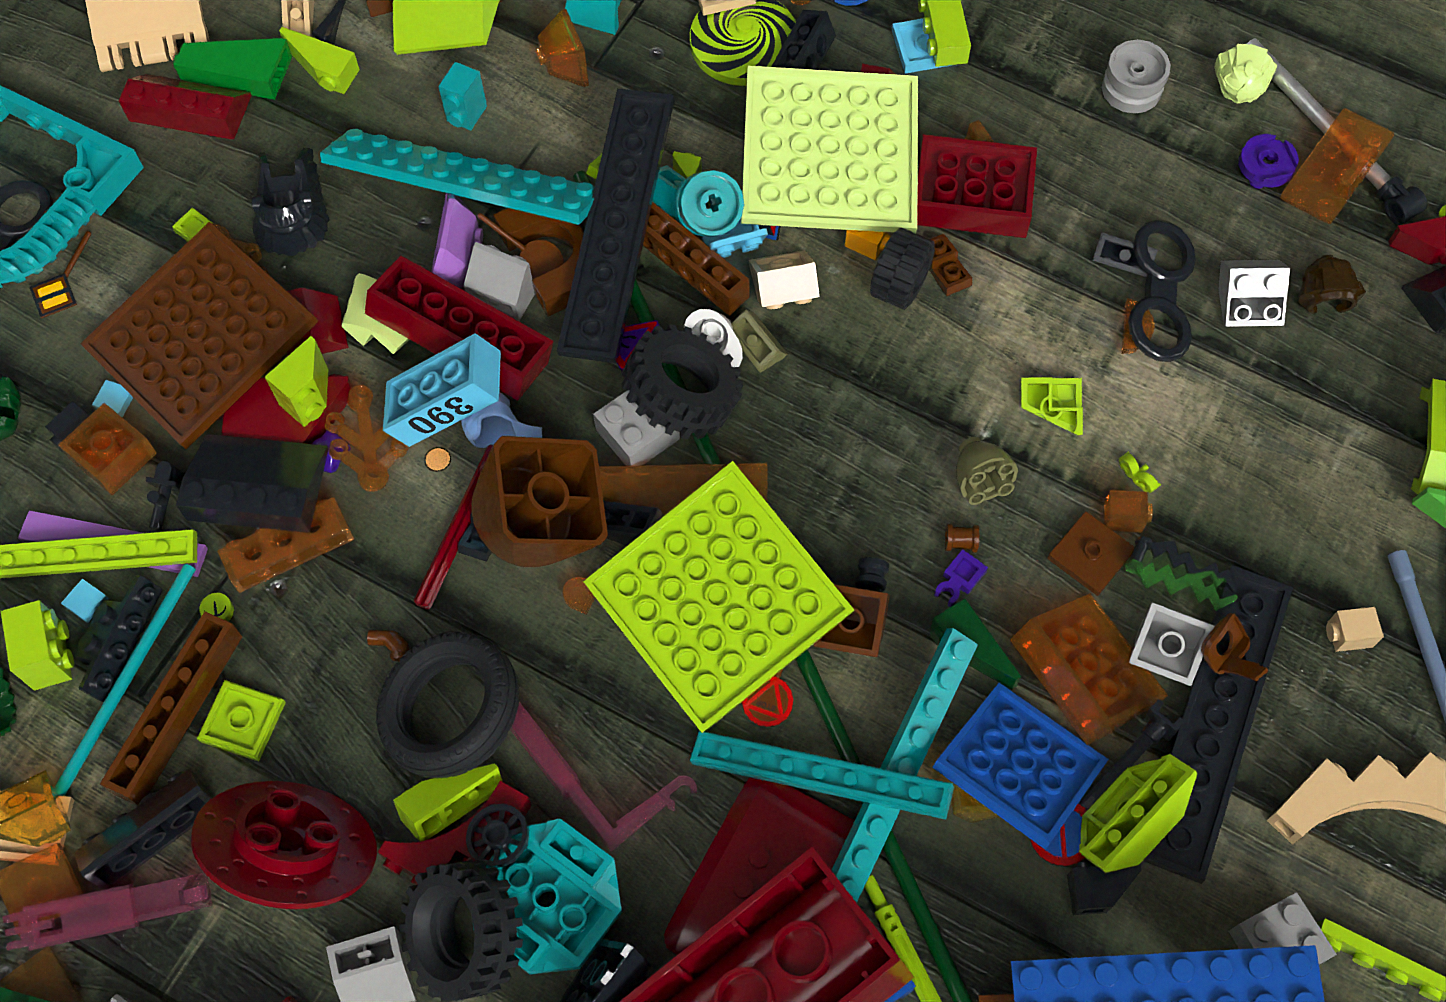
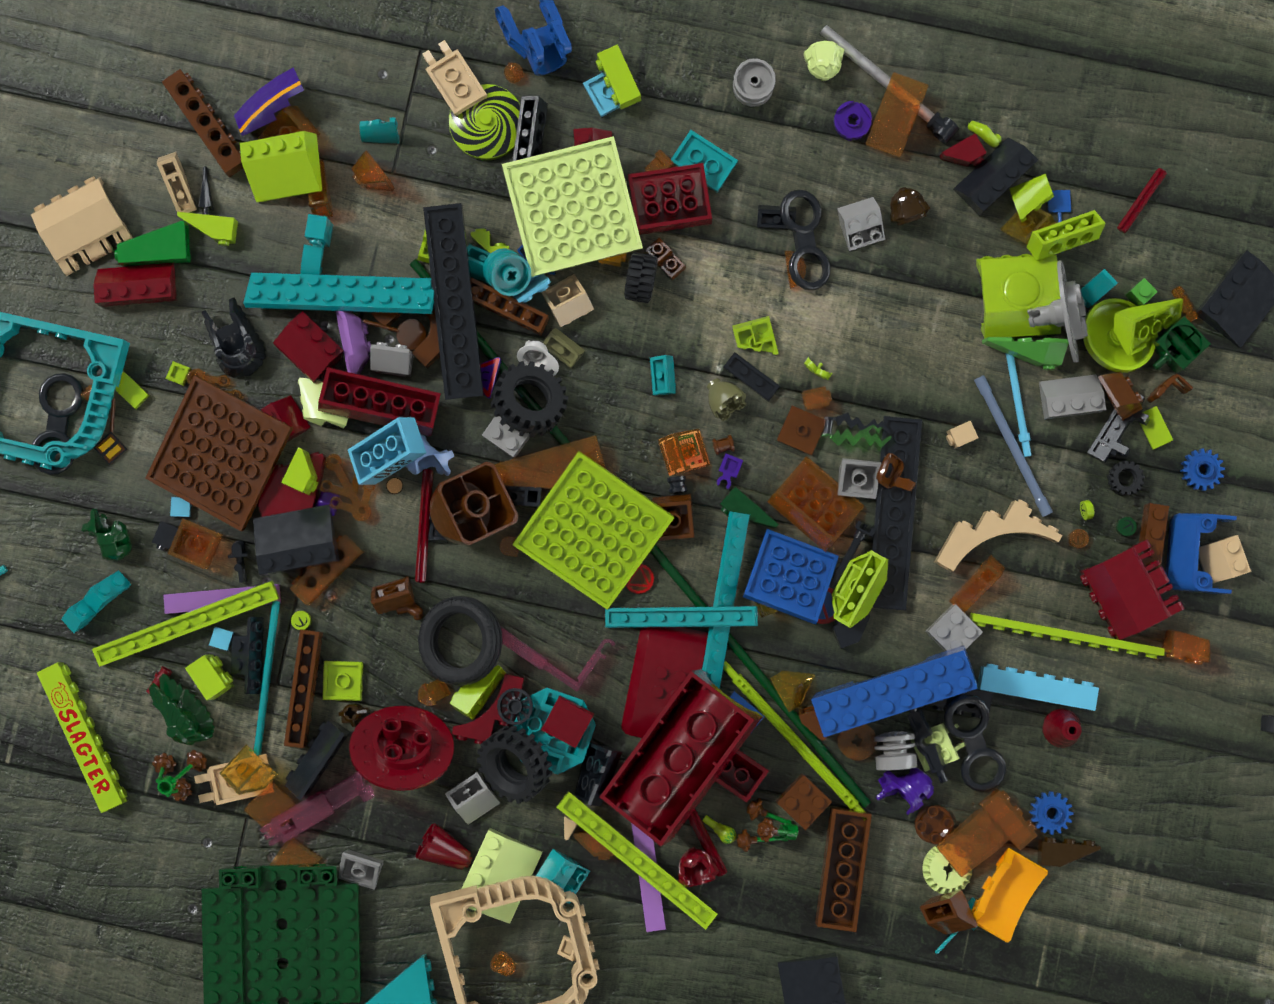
camera: 15 degrees left, 20 degrees up
none -> lime tile [115,371,150,409]
none -> dark red slope [273,311,344,383]
none -> teal slope [300,244,324,275]
none -> clear orange slope [308,160,333,217]
none -> dark brown piece [338,703,370,727]
none -> reddish brown slope [371,577,415,615]
none -> clear orange tile [418,679,451,706]
none -> dark red tile [541,695,594,748]
none -> teal slope [650,355,676,396]
none -> clear orange slope [658,429,710,476]
none -> teal plate [670,130,738,193]
none -> black tile [723,352,780,402]
none -> clear yellow slope [770,671,815,712]
none -> clear orange slope [949,556,1005,613]

